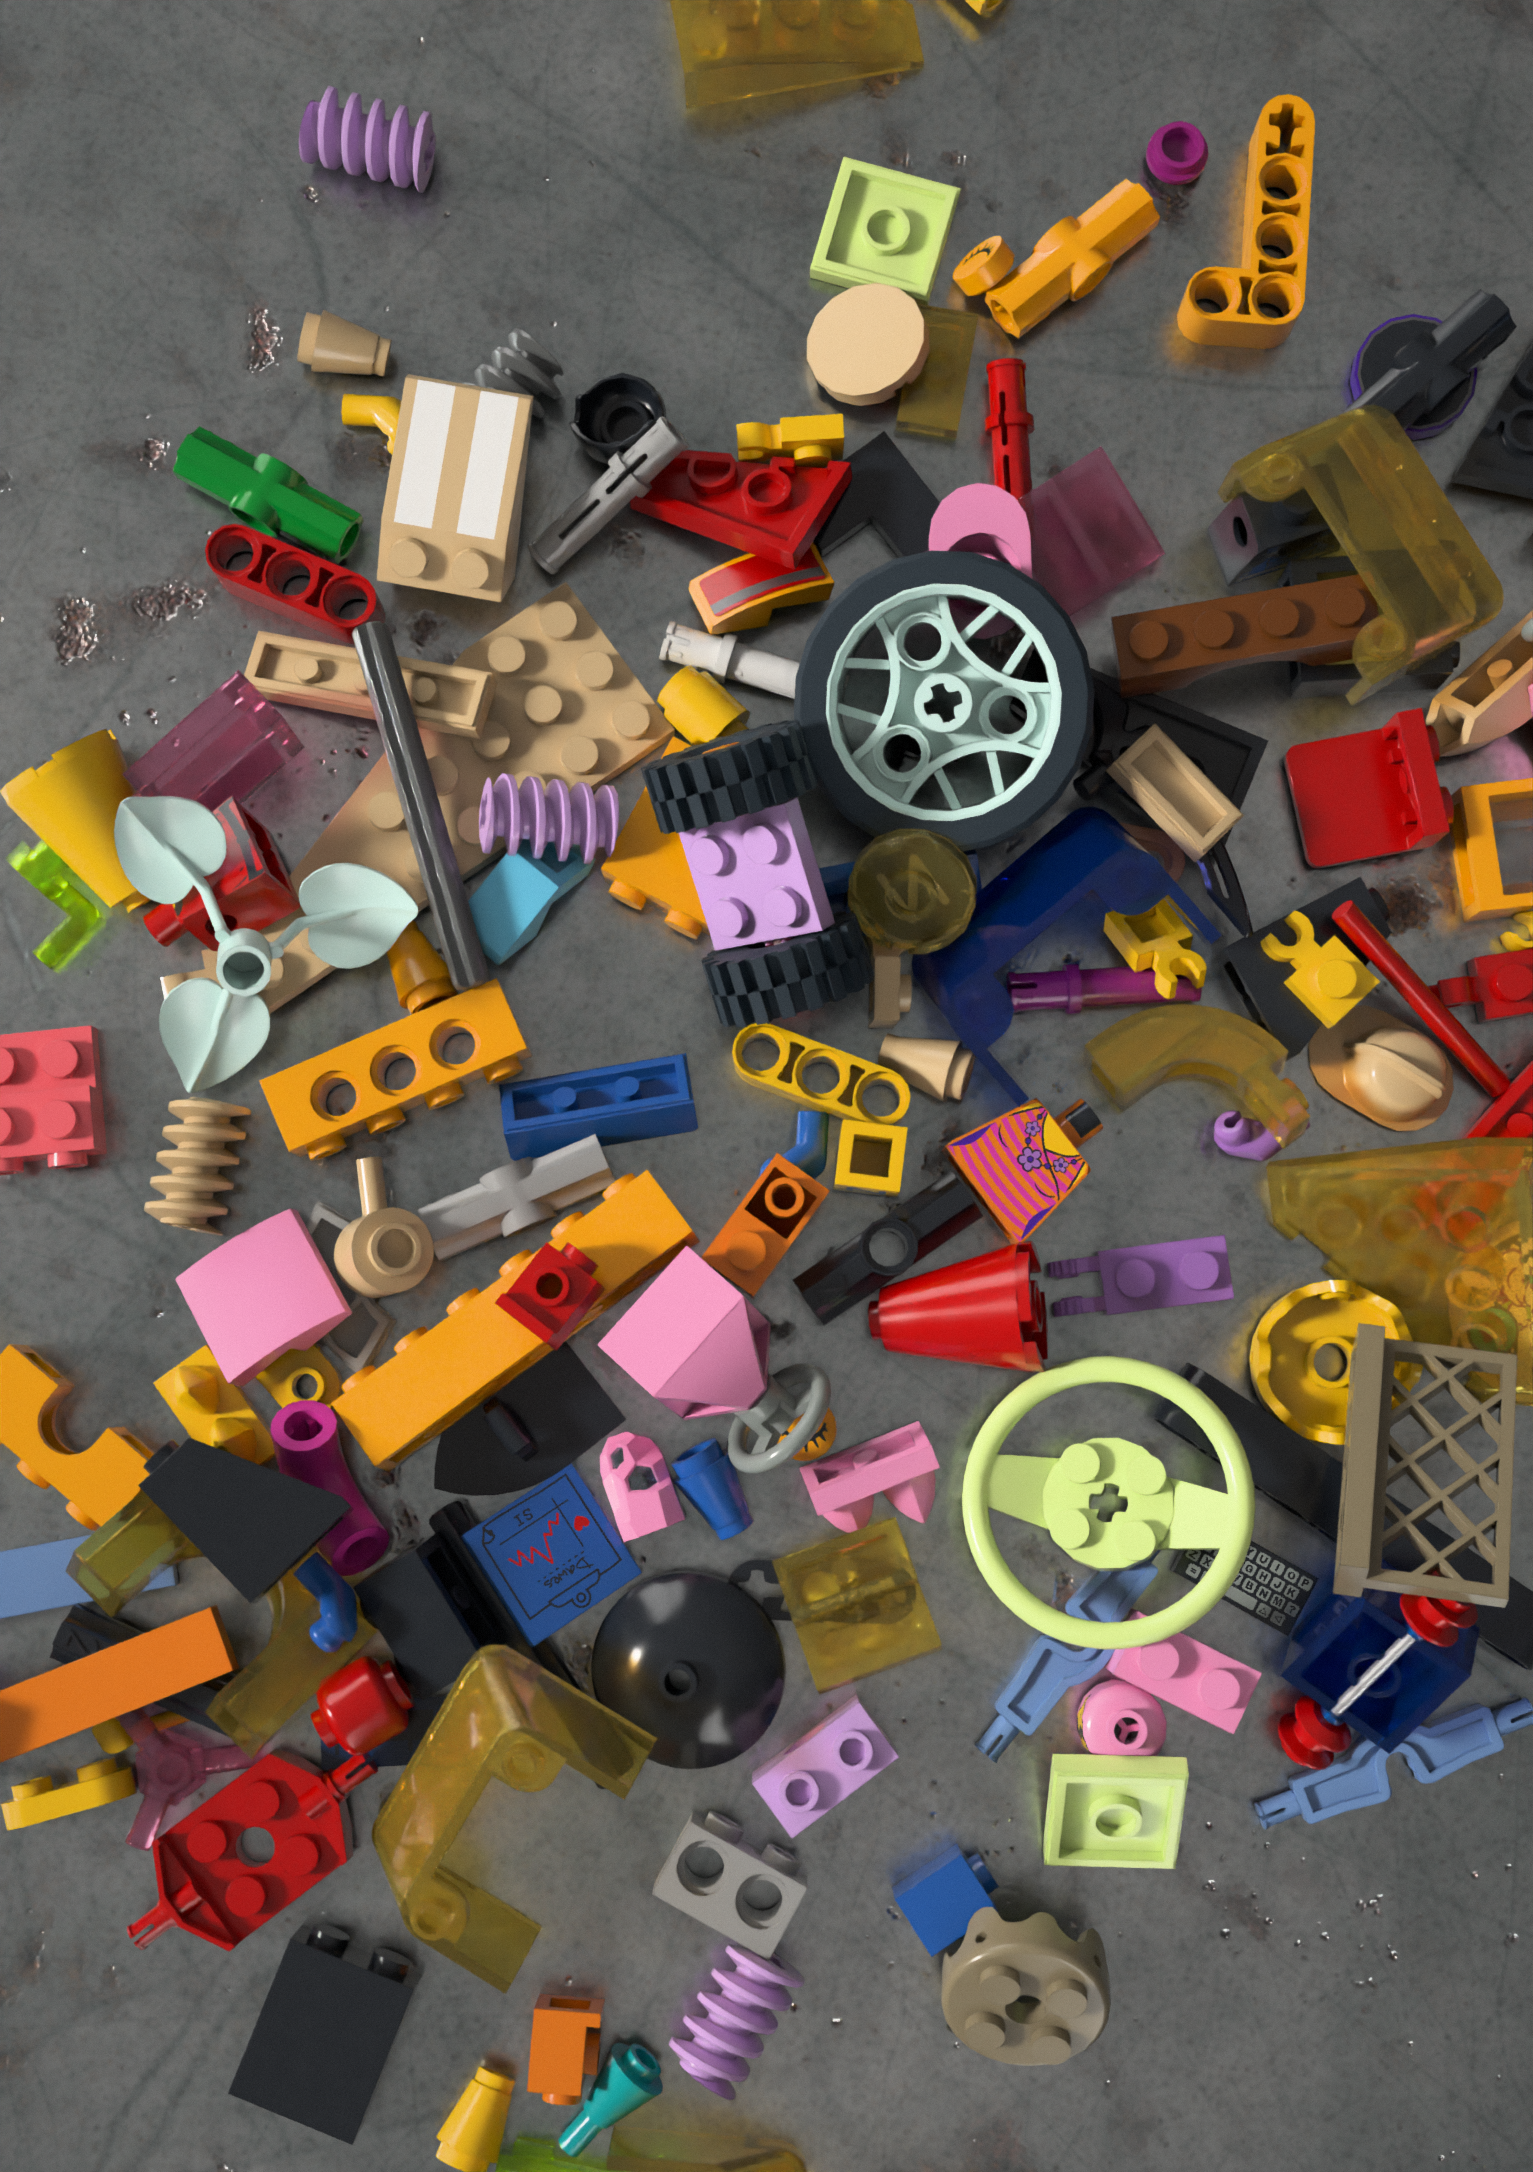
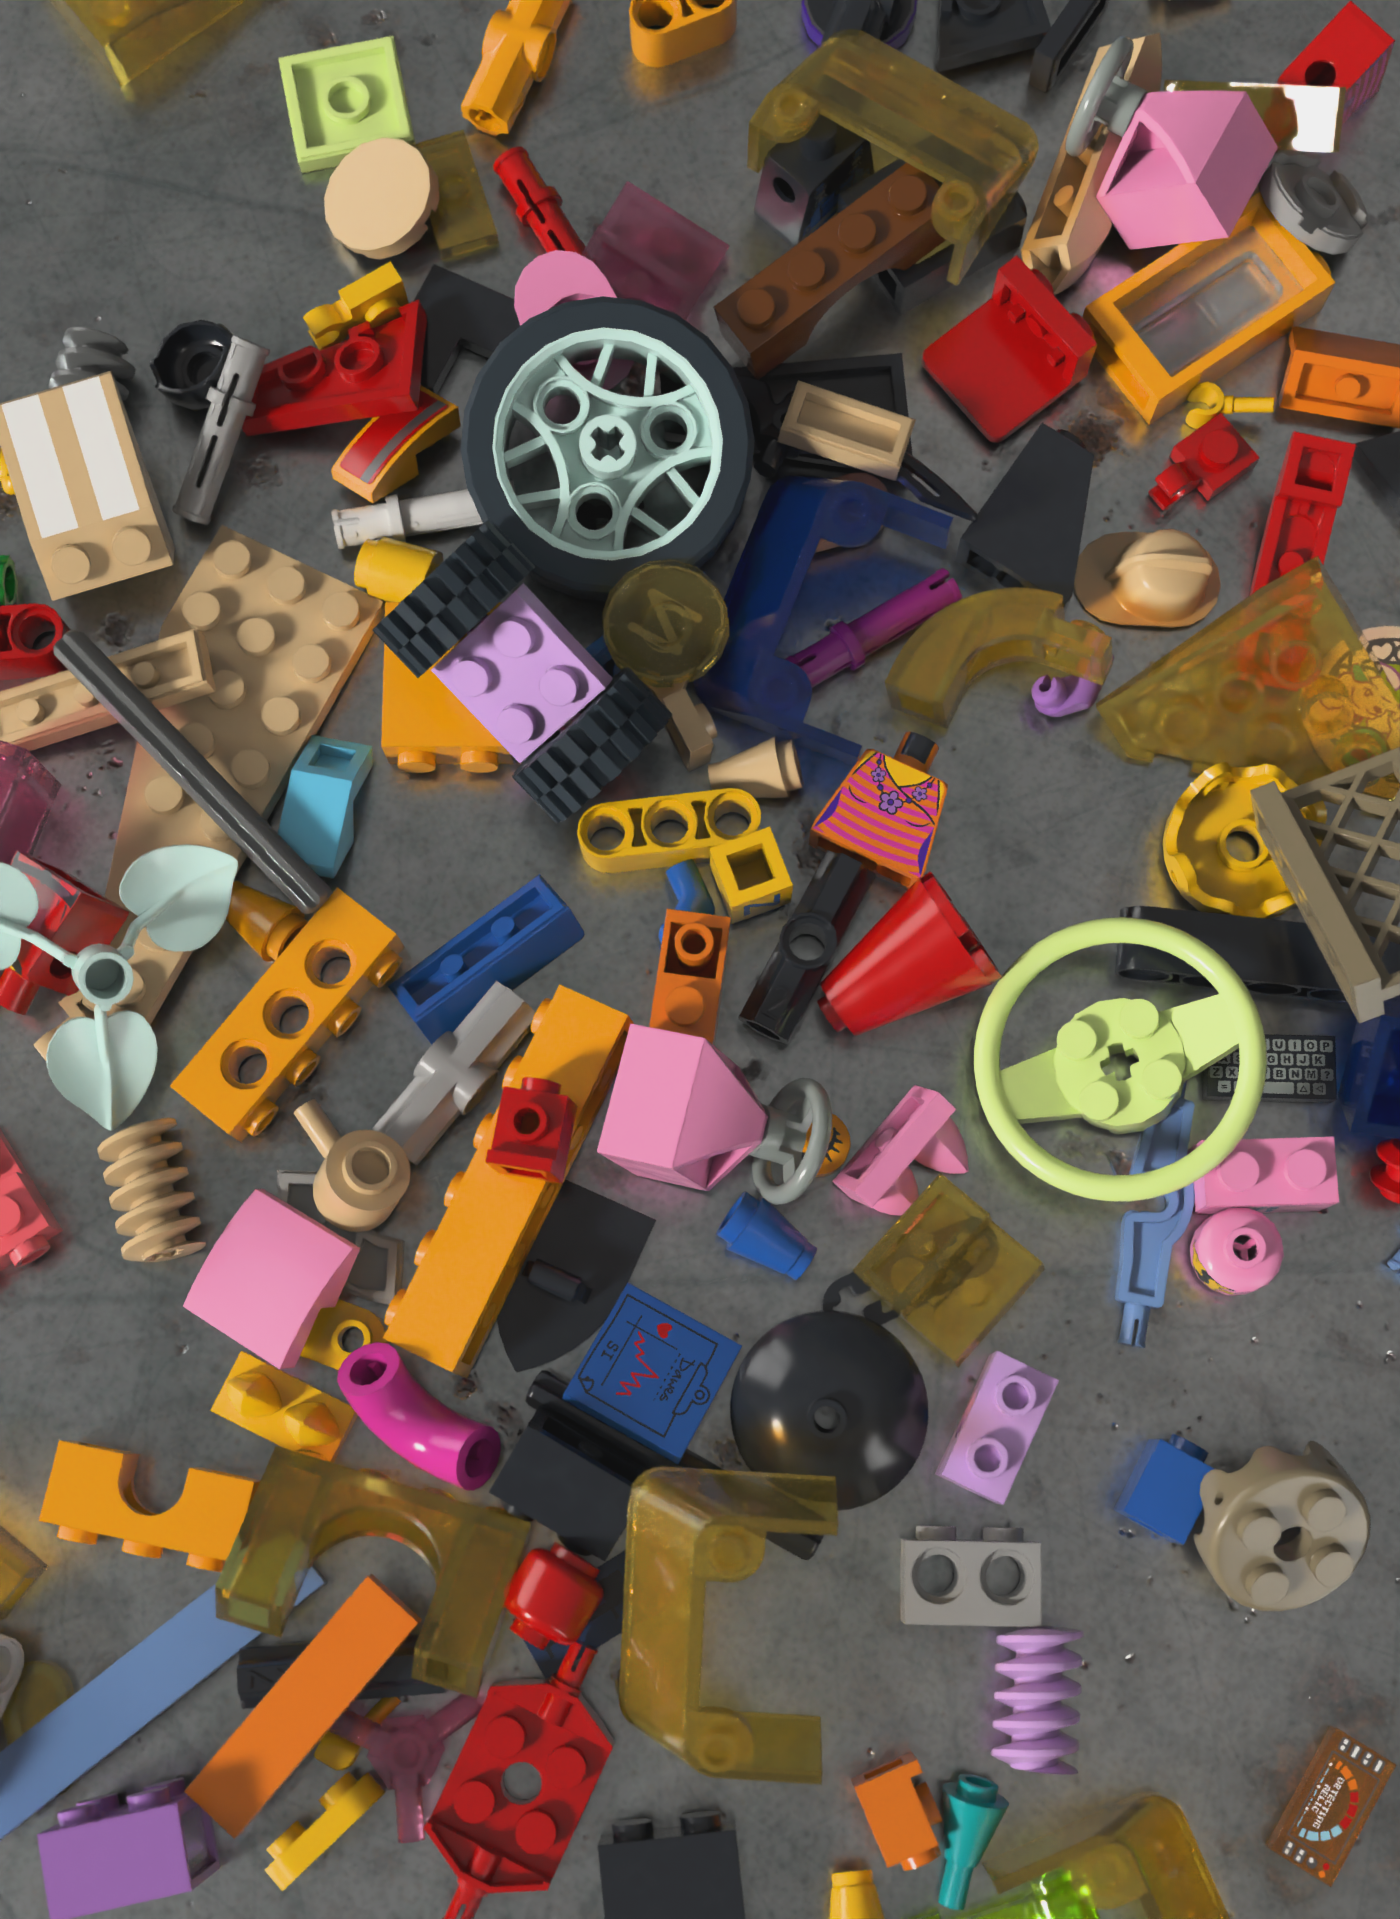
camera: 25 degrees left, 5 degrees down
black slope [138,1438,354,1604] -> none
blue arm [293,1552,358,1652] -> none
lavender piece [479,773,619,864] -> none
bright pink rock [600,1432,686,1542] -> none
light orange tile [952,236,1015,296] -> none
yellowish green tile [1043,1754,1189,1869] -> none
medium lavender hinge [1047,1235,1234,1317] -> none
yellow plate [1103,894,1207,1000] -> none
yellow plate [1260,910,1380,1029] -> none
red bar [1332,900,1511,1097] -> none

